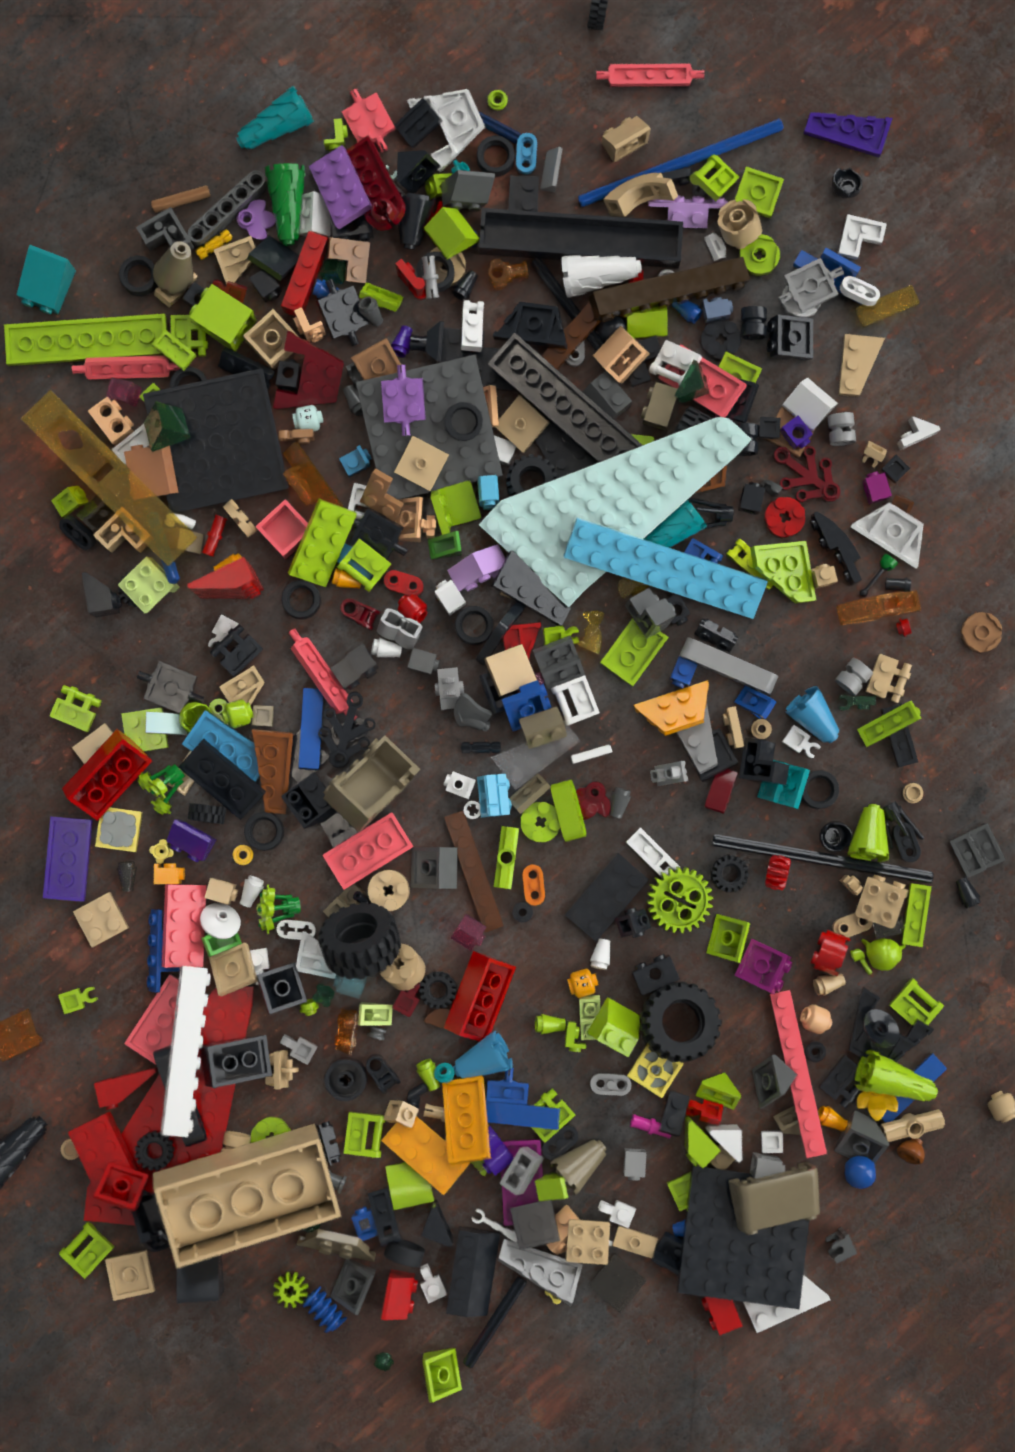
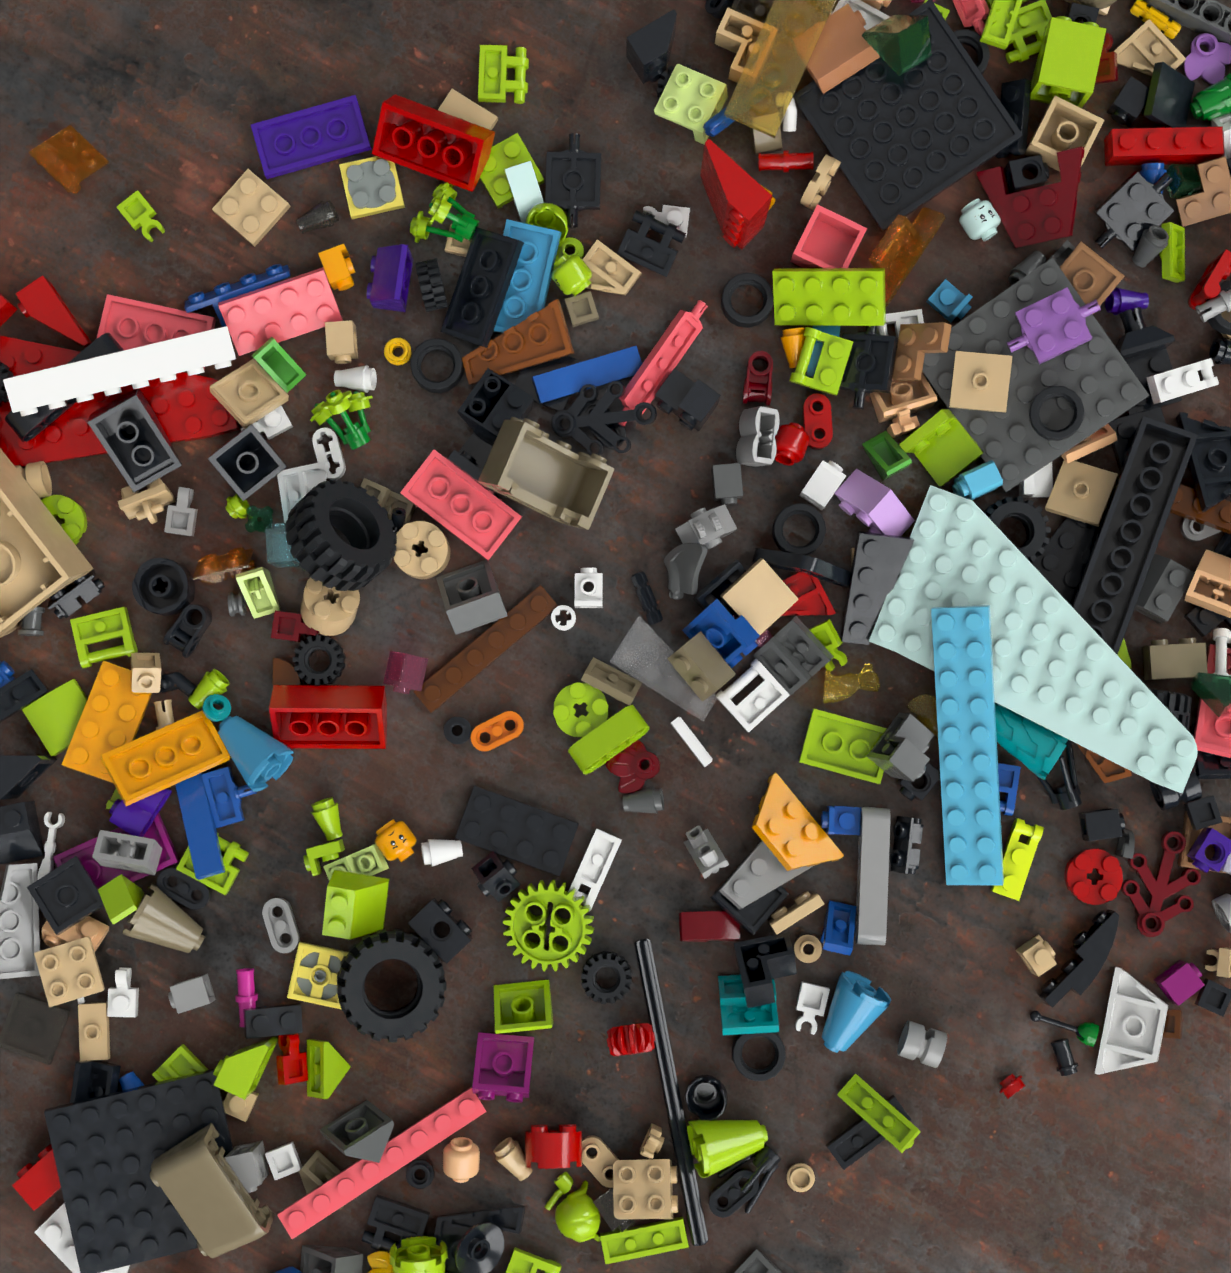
camera: 75 degrees right, 0 degrees up
light yellow plate [149,839,174,864] -> none
white dish [200,903,241,939] -> none
medium nougat plate [279,429,315,444] -> none
light nougat bracket [293,307,326,343] -> none
white cone [371,637,402,658] -> none
medium azure brick [477,774,512,818] -> none
lime piece [494,826,519,889] -> none
white slope [705,1124,742,1162] -> none
lime plate [750,541,816,604] -> none
light orange cone [818,1106,848,1132] -> none
clear orange slope [836,590,921,625] -> none
clear green plate [839,695,876,711] -> none
tan plate [865,654,912,703] -> none
medium nougat tile [961,612,1002,653] -> none

